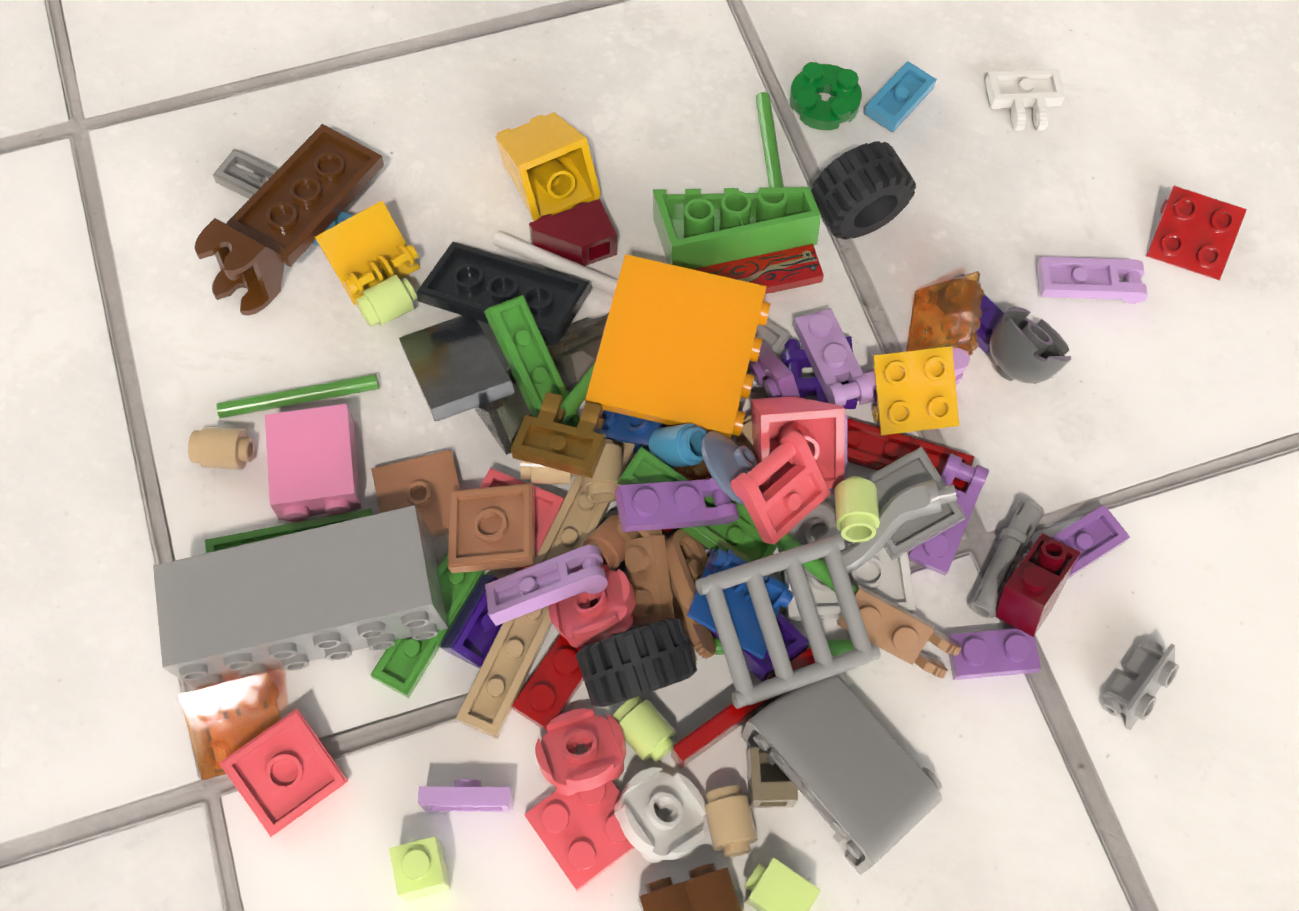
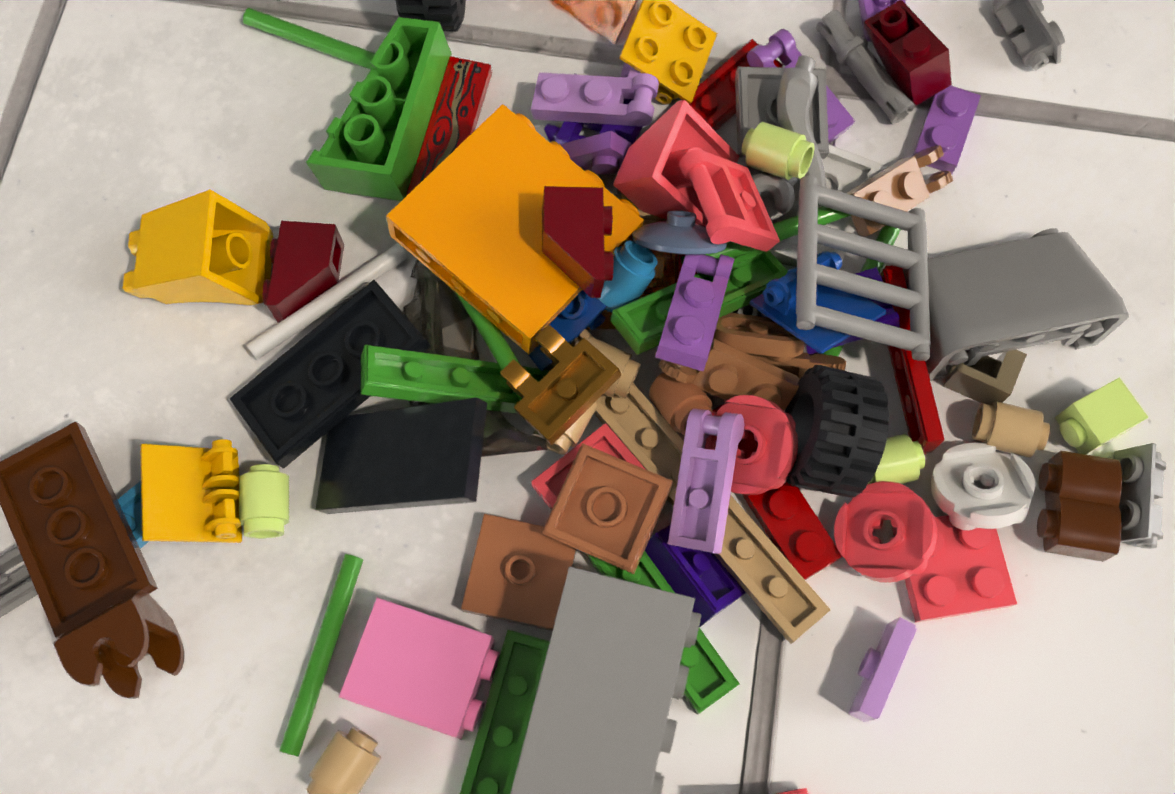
camera: 60 degrees left, 5 degrees up
yellowish green brick [389,836,451,901] -> none
none -> dark red slope [542,186,614,298]

